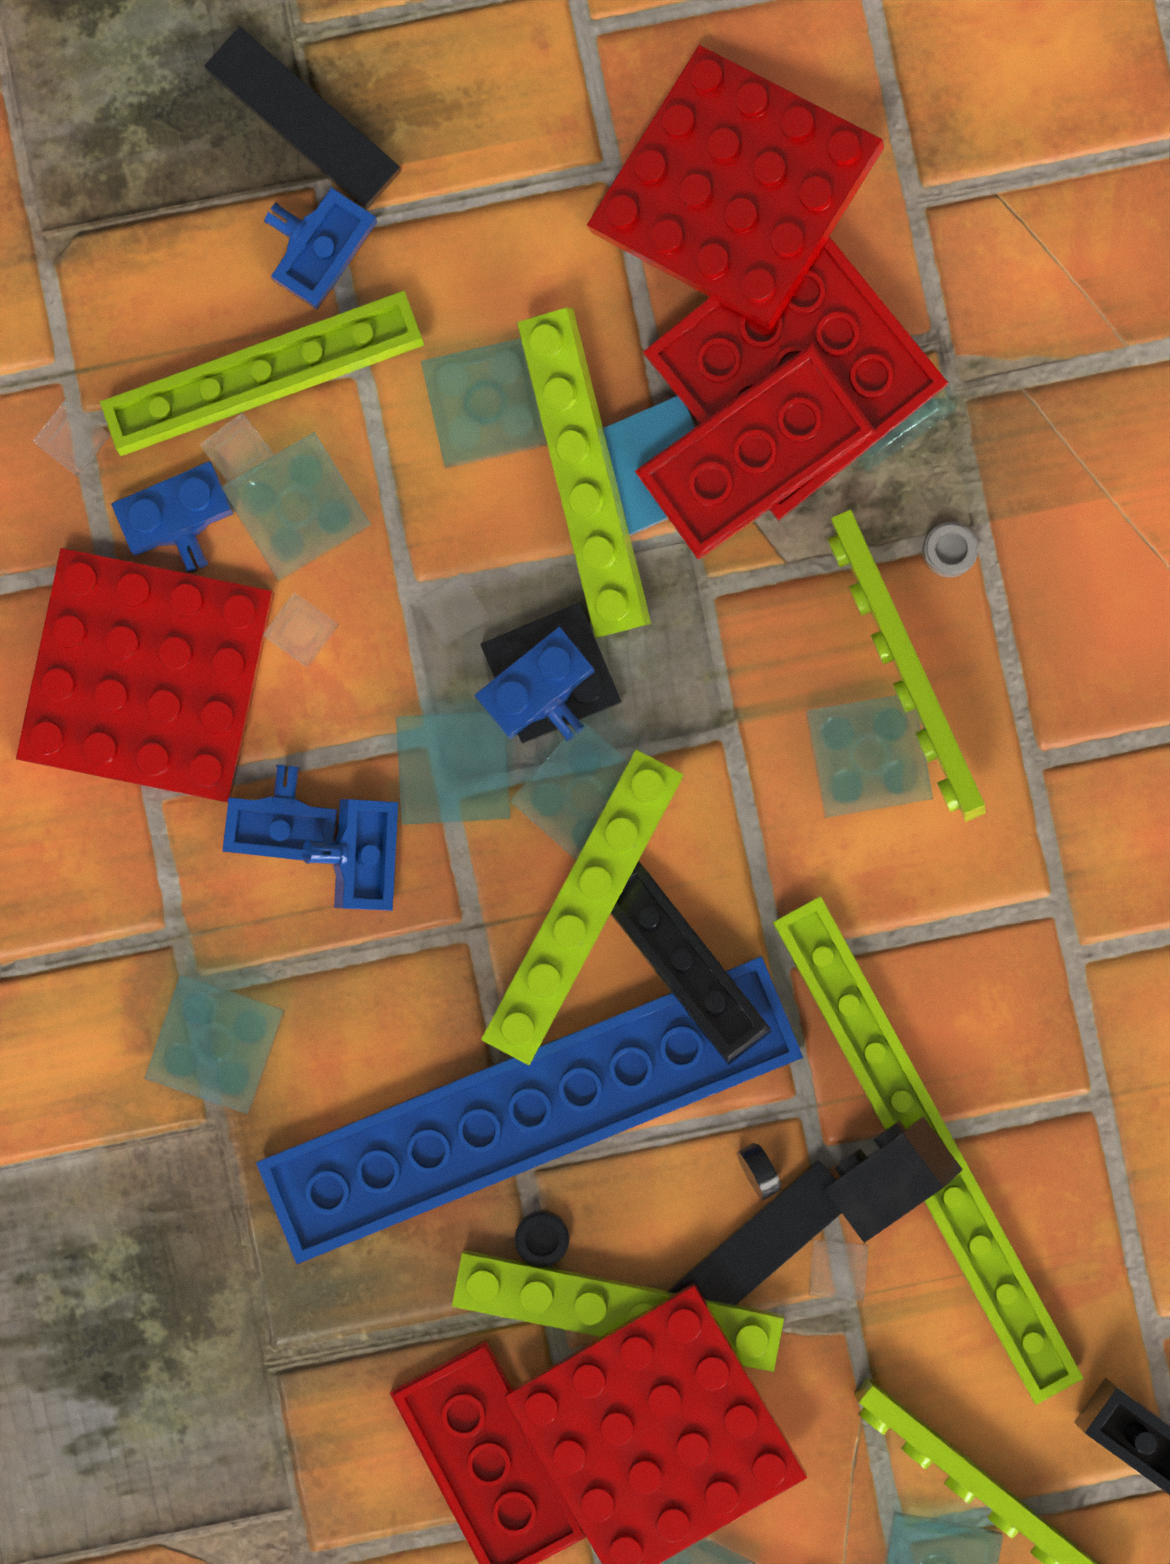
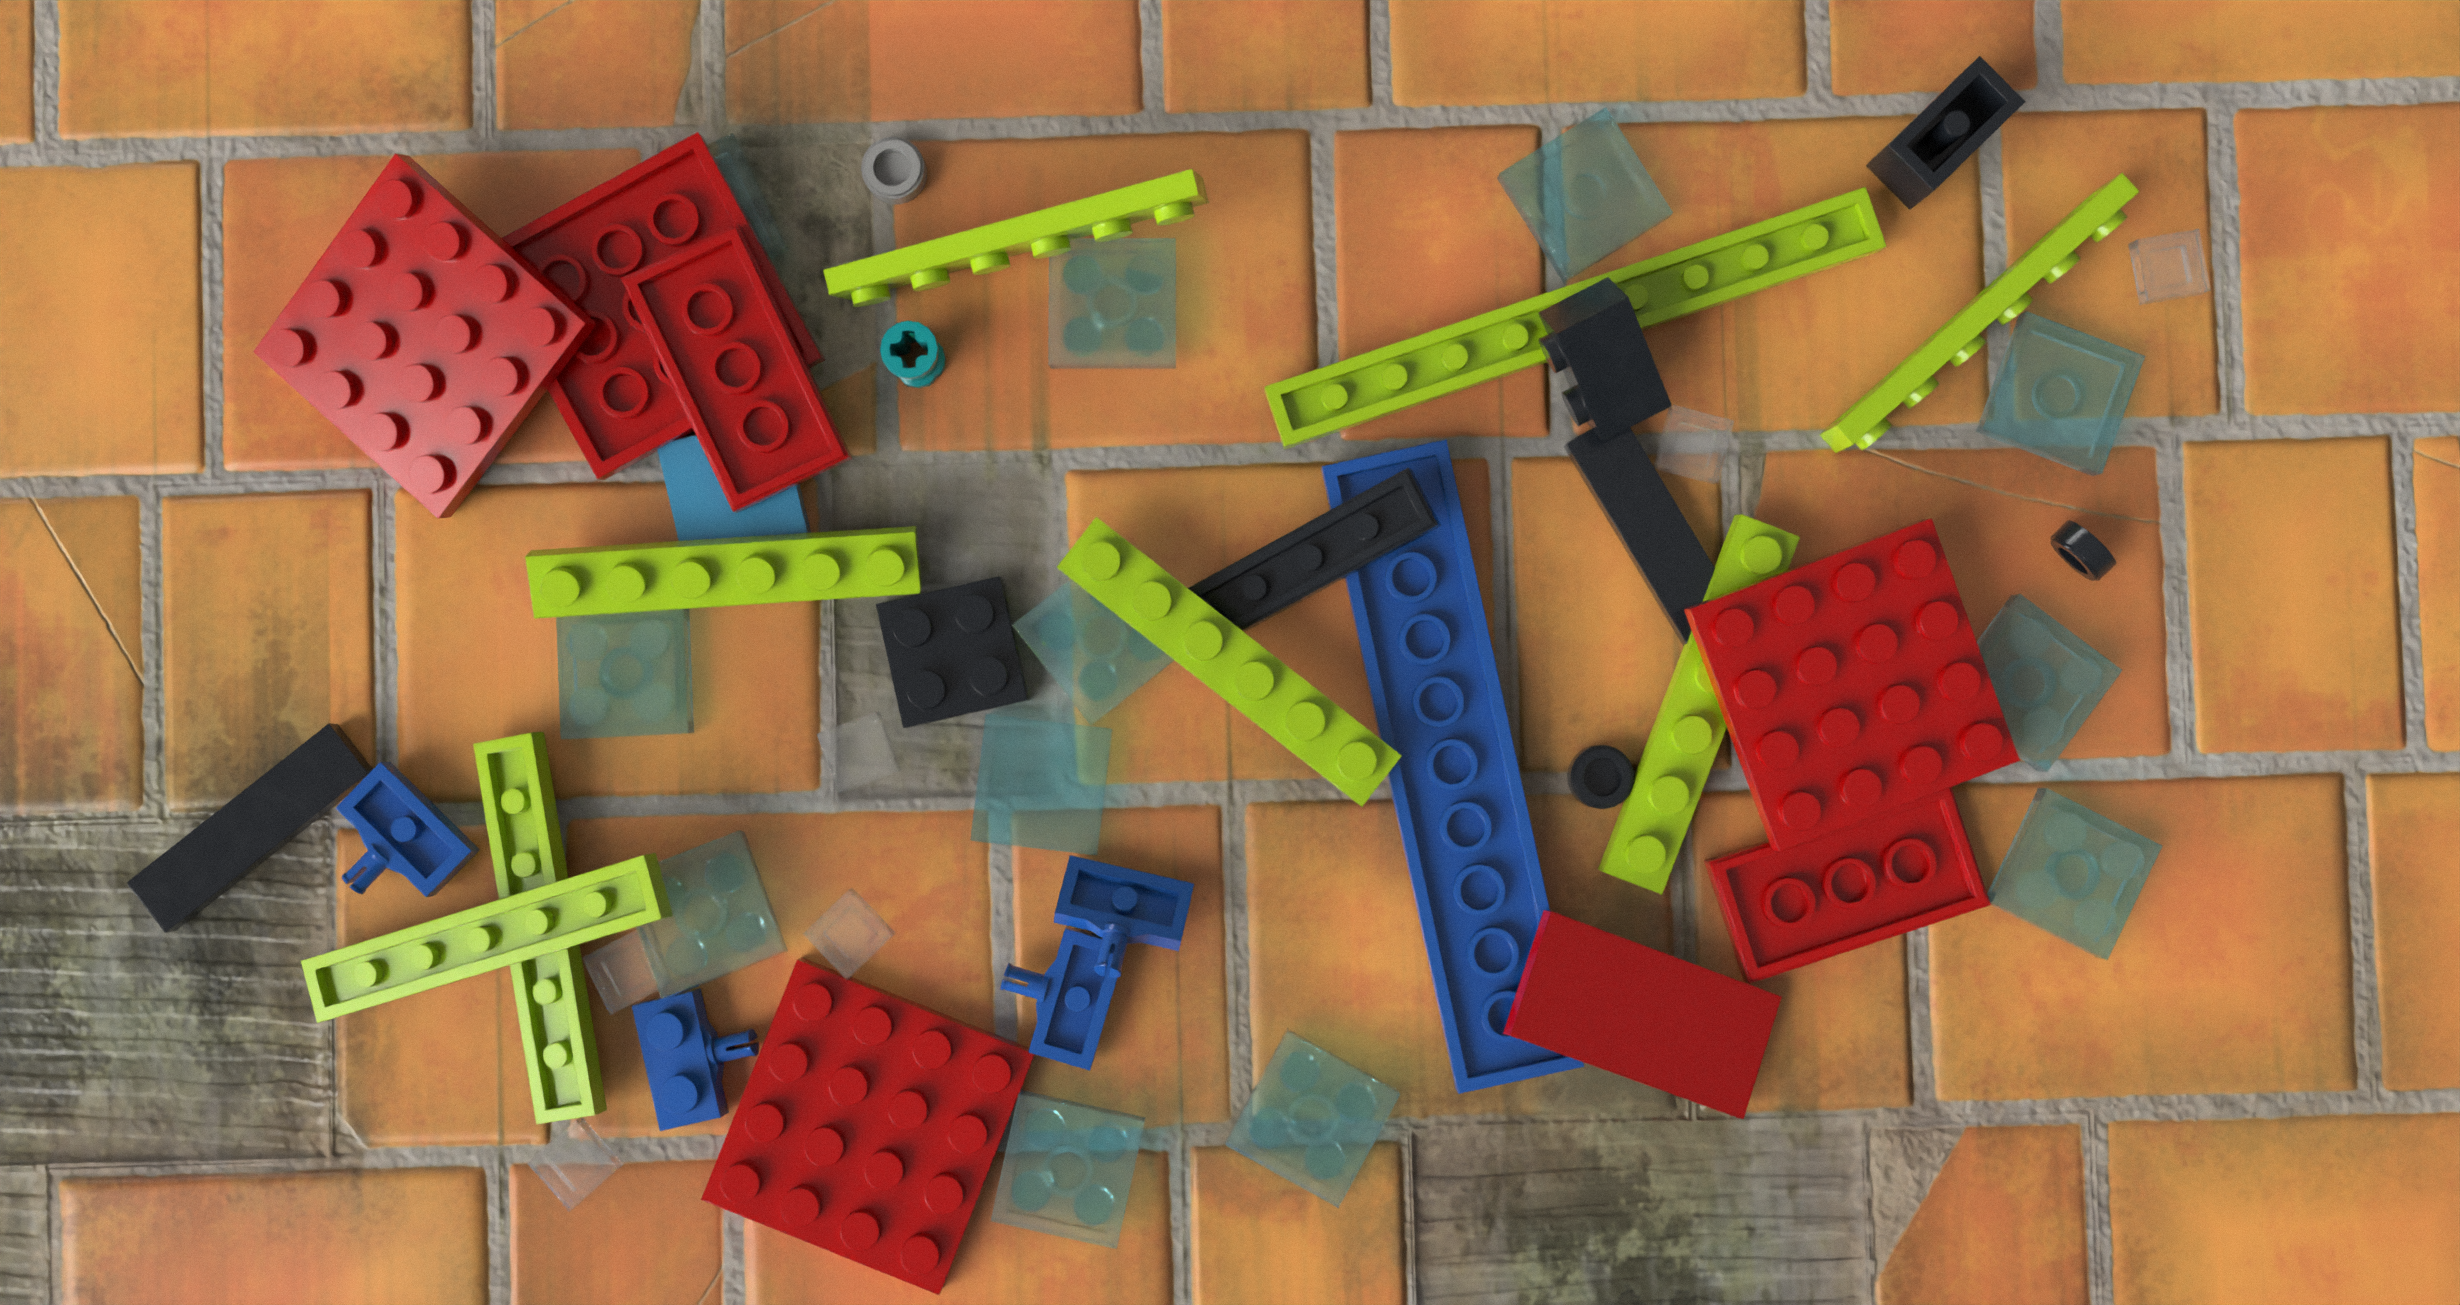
camera: 80 degrees left, 0 degrees up
blue plate [475,627,595,741] -> none
black tile [737,1143,781,1200] -> none
none -> lime plate [301,853,673,1023]
none -> teal bush [880,321,946,388]
none -> clear light blue plate [991,1090,1145,1249]
none -> clear light blue tile [1497,107,1673,283]
none -> red tile [1503,910,1782,1120]

